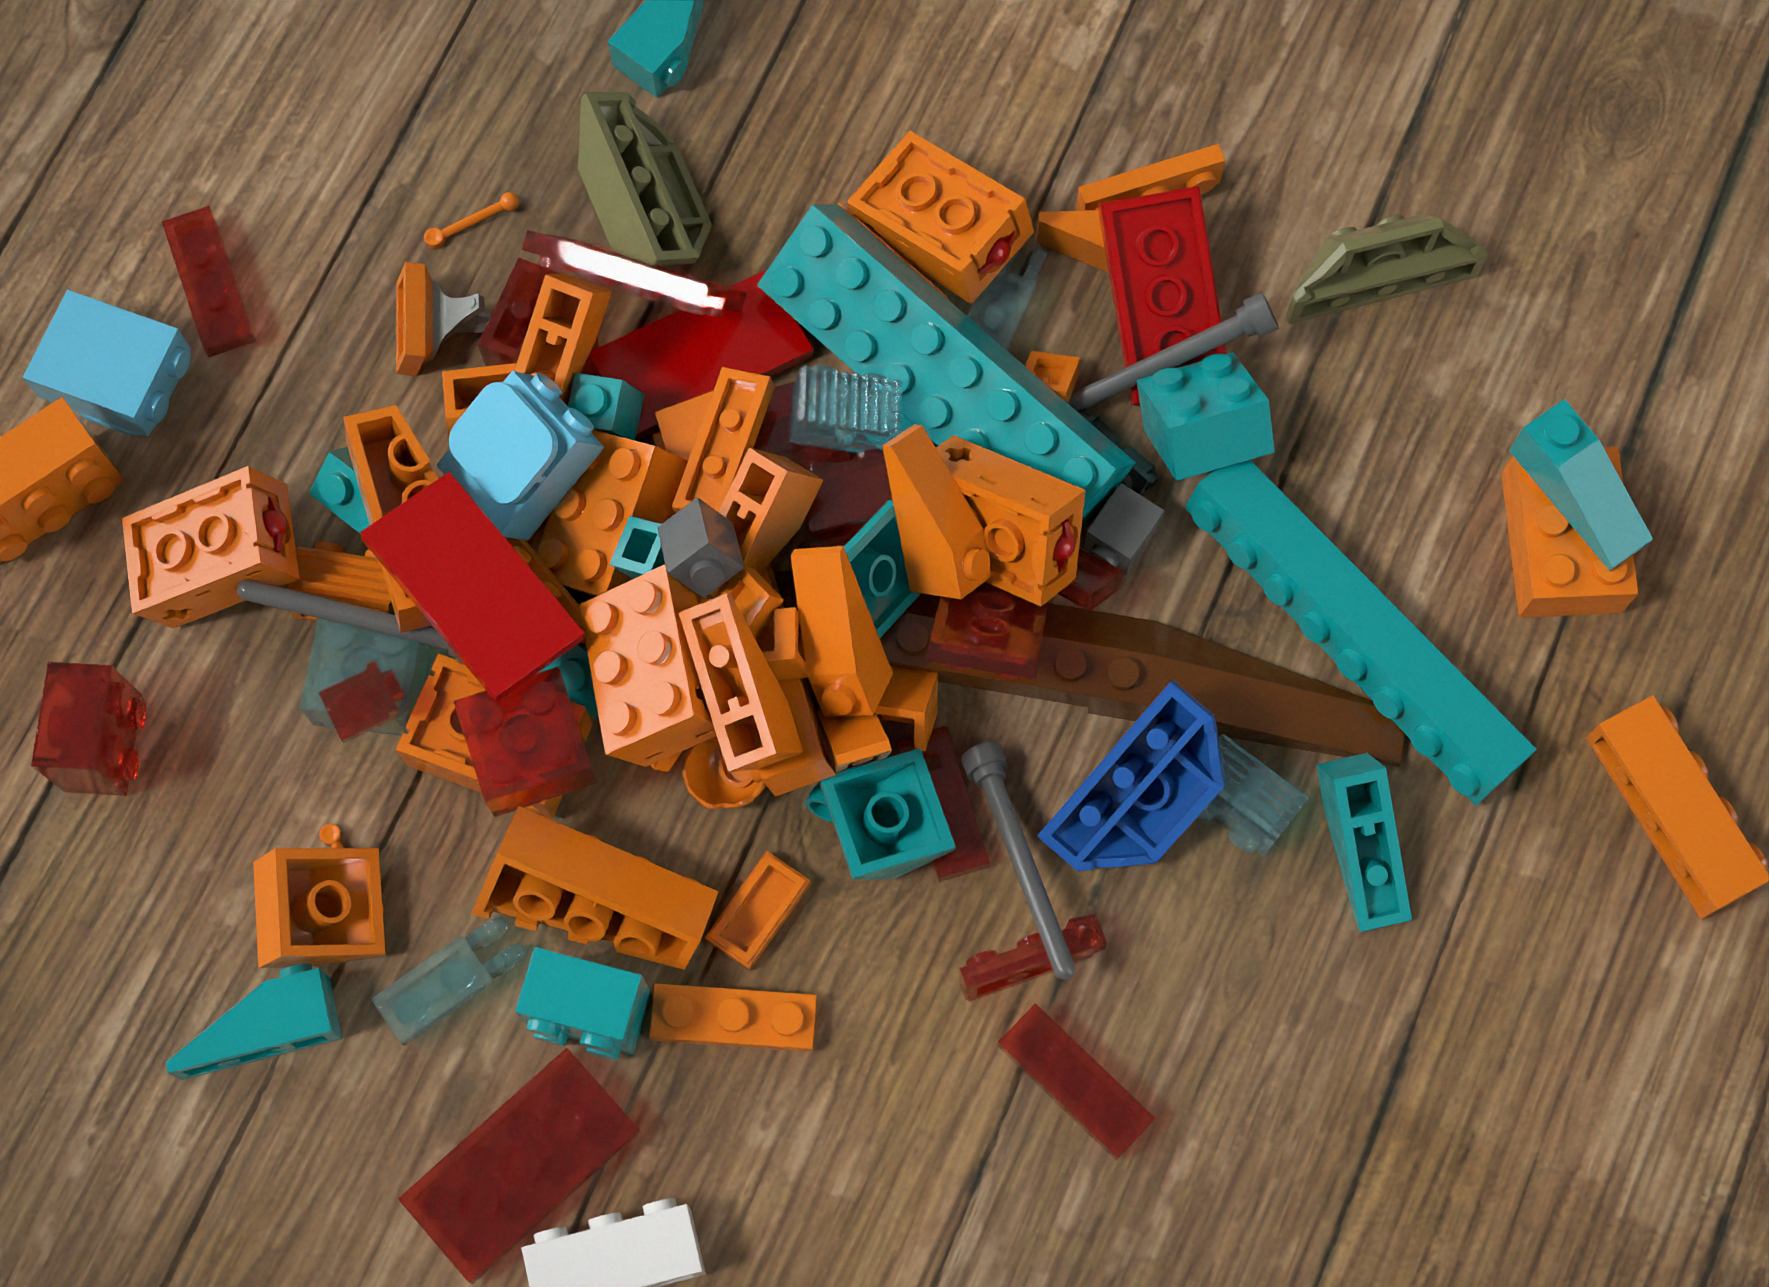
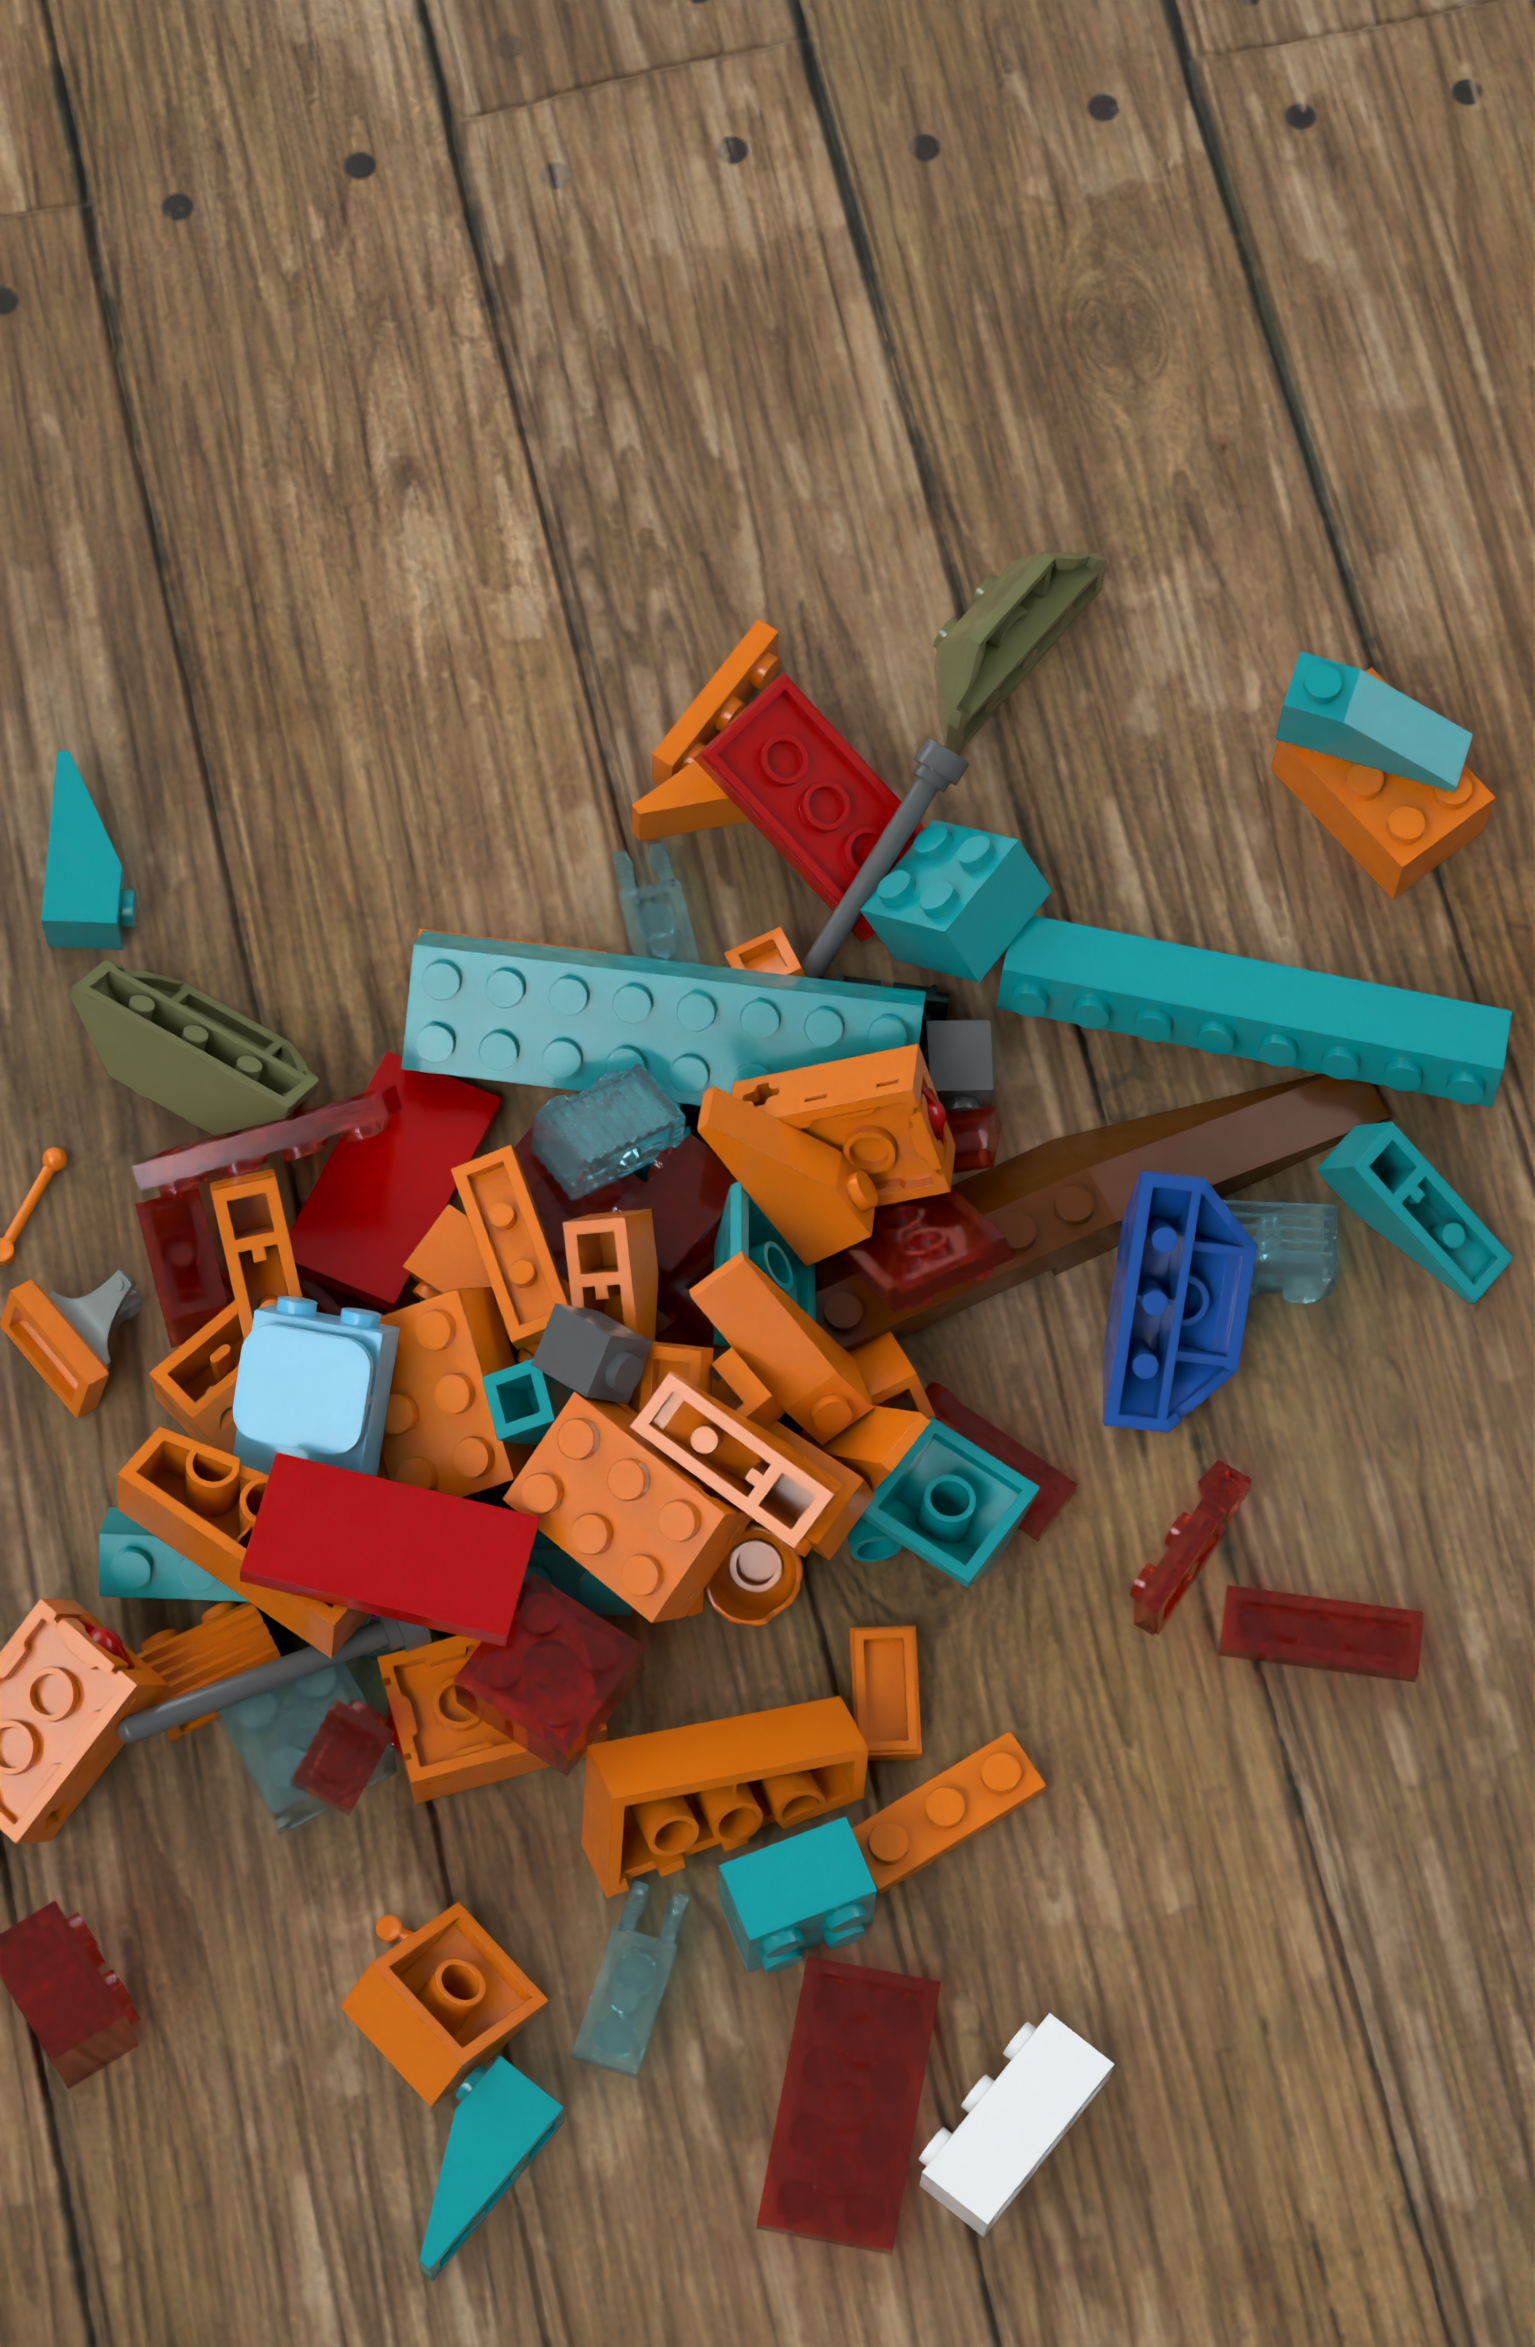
camera: 40 degrees left, 5 degrees down
teal brick [568,373,645,440] -> none
orange piece [847,131,1034,304] -> none
dark grey piece [961,742,1076,980] -> none

